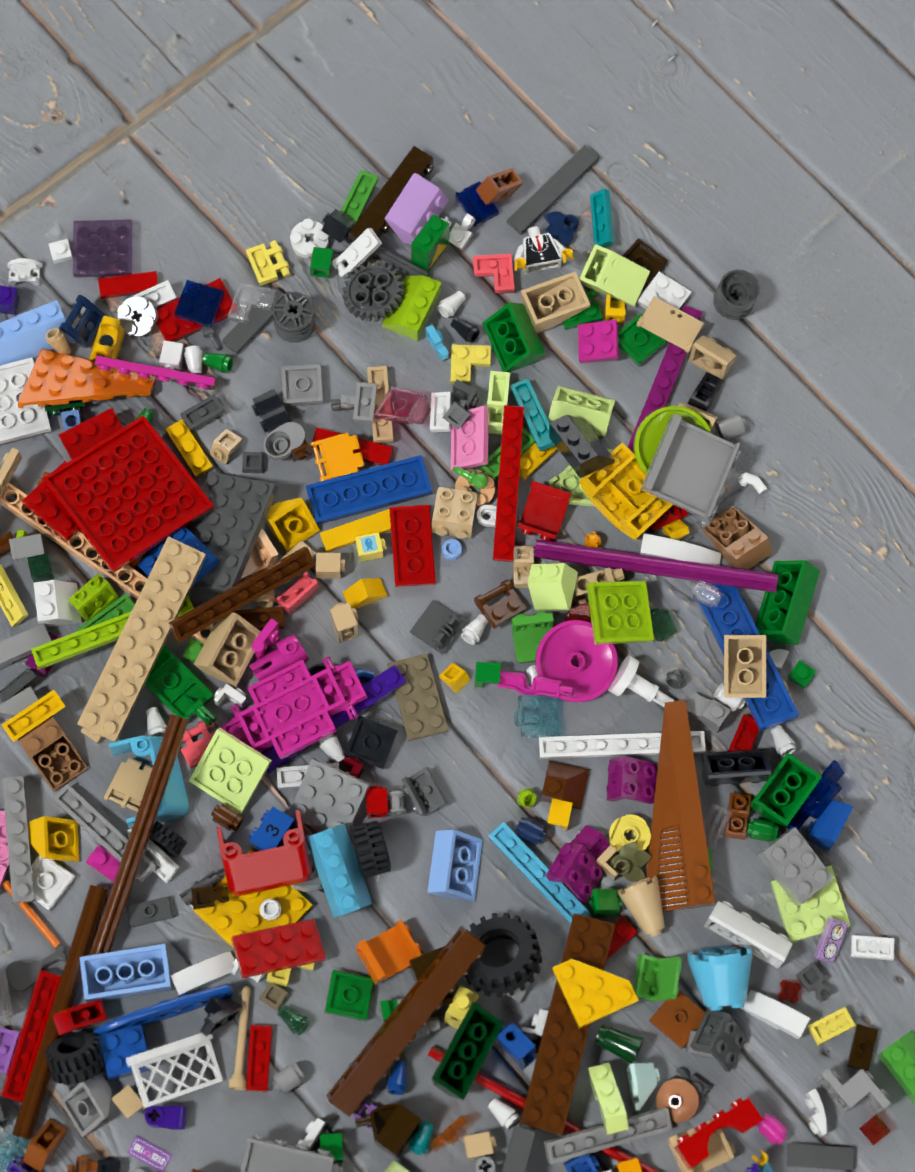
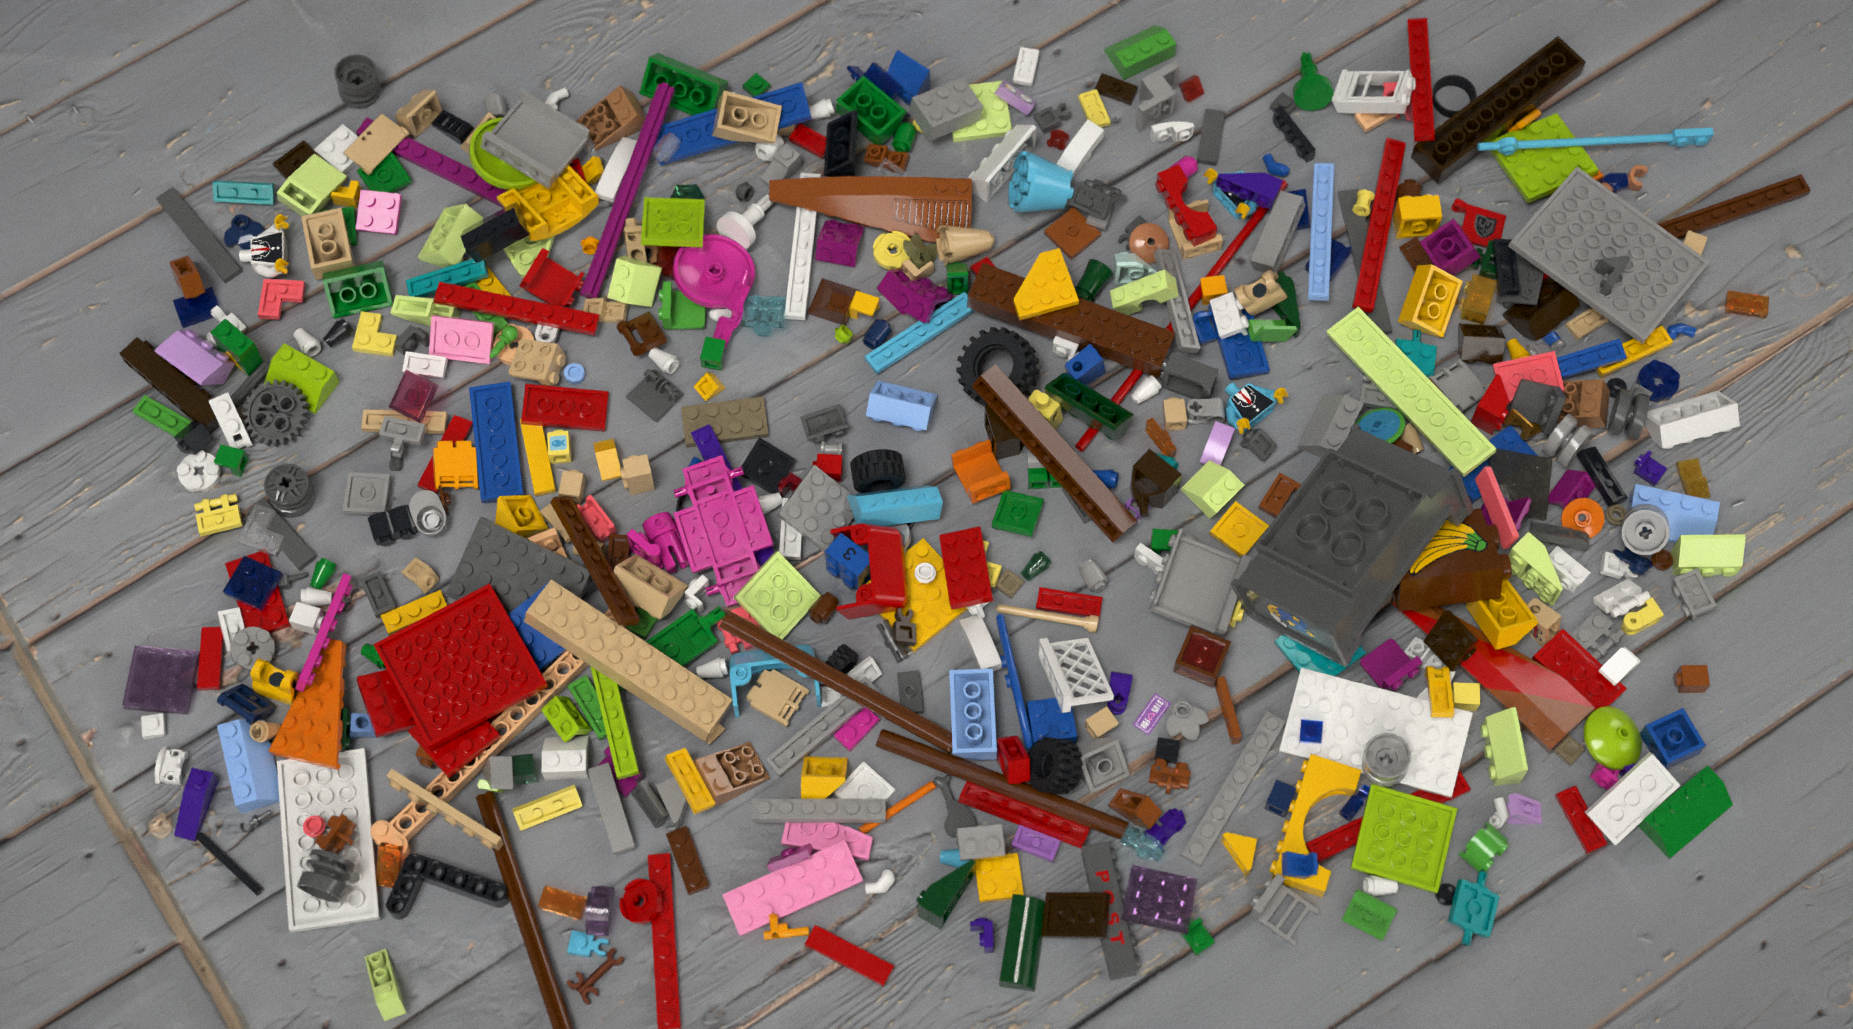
camera: 80 degrees left, 5 degrees down
black slope [200,997,243,1036] -> none
dark grey tile [242,452,263,473] -> none
medium azure plate [425,325,449,361] -> none
dark grey plate [442,401,471,429] -> none
bright green bracket [633,954,682,1002] -> none

